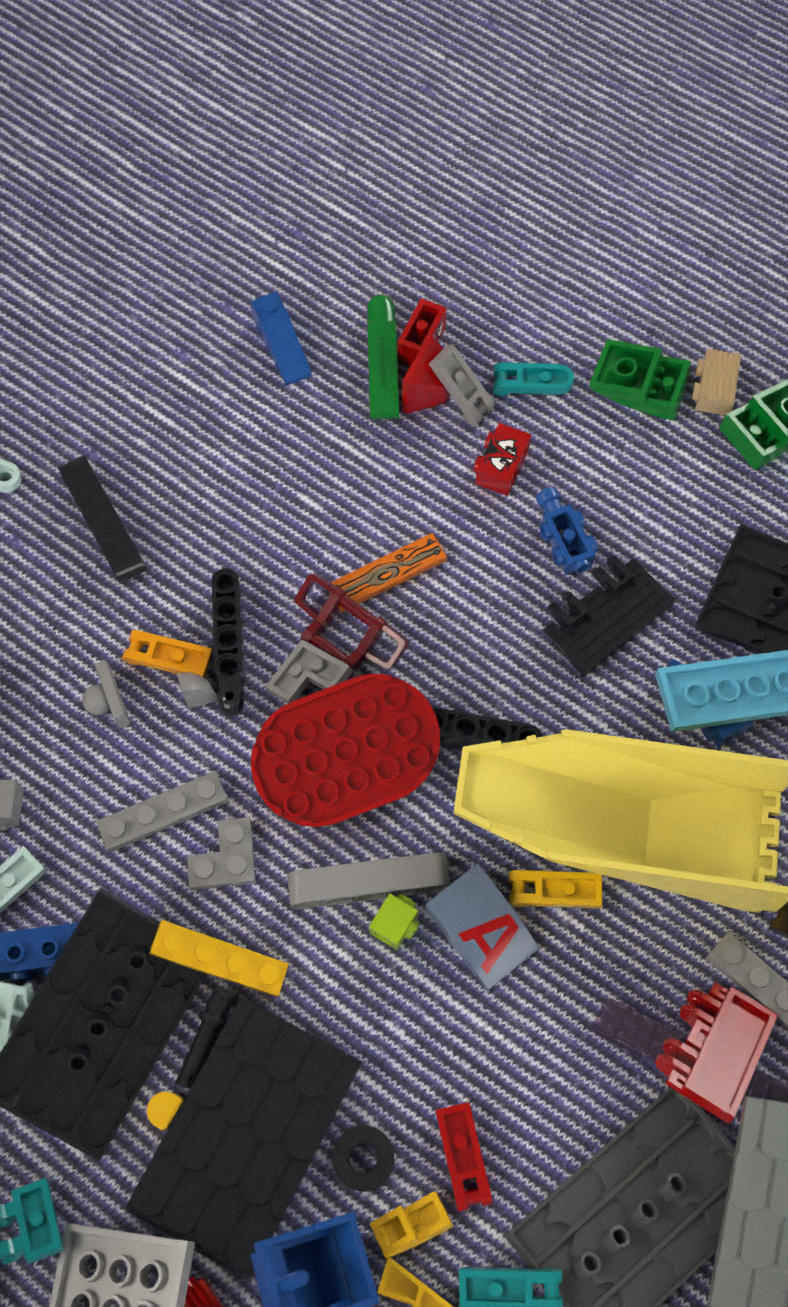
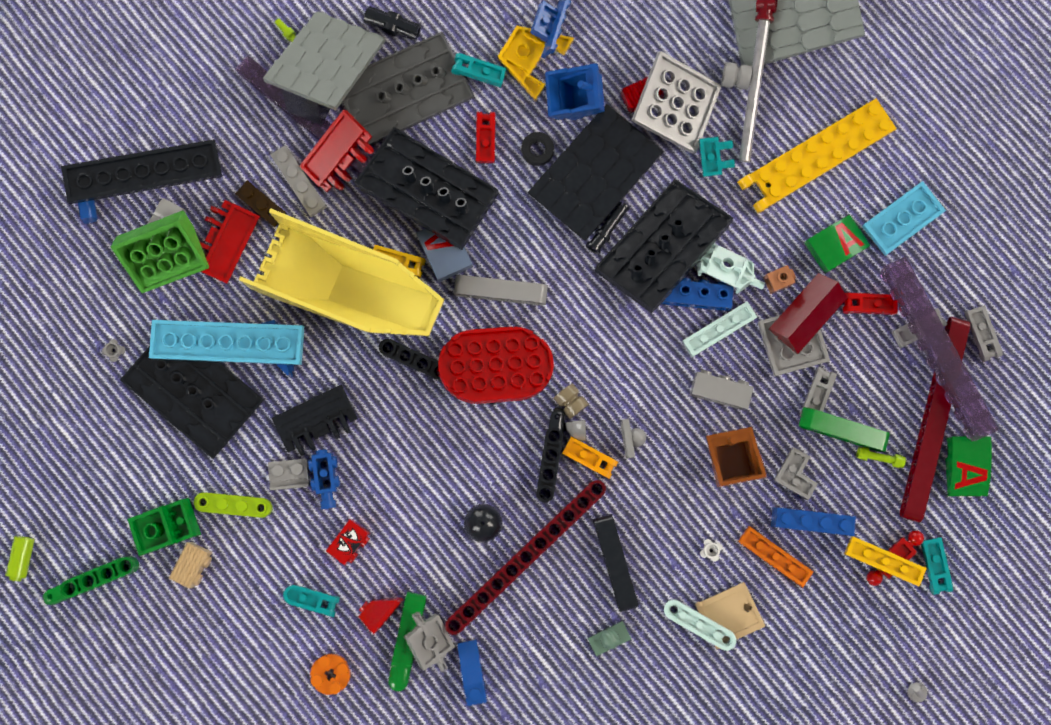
camera: 170 degrees left, 15 degrees up
light grey plate [96,770,229,853] -> none
yellow brick [147,1092,185,1131] -> none
yellow plate [149,920,289,997] -> none
light grey plate [187,817,256,890] -> none
light grey plate [265,640,353,704] -> none
dark red bar [294,574,409,674] -> none
orange tile [328,533,447,613] -> none
lime brick [368,893,420,951] -> none
yellow slope [370,1191,454,1258] -> none
red brick [397,298,447,366] -> none
light grey plate [429,344,495,427] -> none
green slope [589,339,691,421] -> none
none -> lime plate [194,492,273,518]
none -> light grey plate [268,459,310,490]
none -> orange plate [310,653,351,695]
none -> black piece [354,127,499,250]
none -> light grey plate [404,612,455,672]
none -> dark red beam [445,480,606,635]
none -> black helmet [464,504,502,543]
none -> dark tan wheel [553,383,589,420]
none -> sand green tile [588,621,631,657]

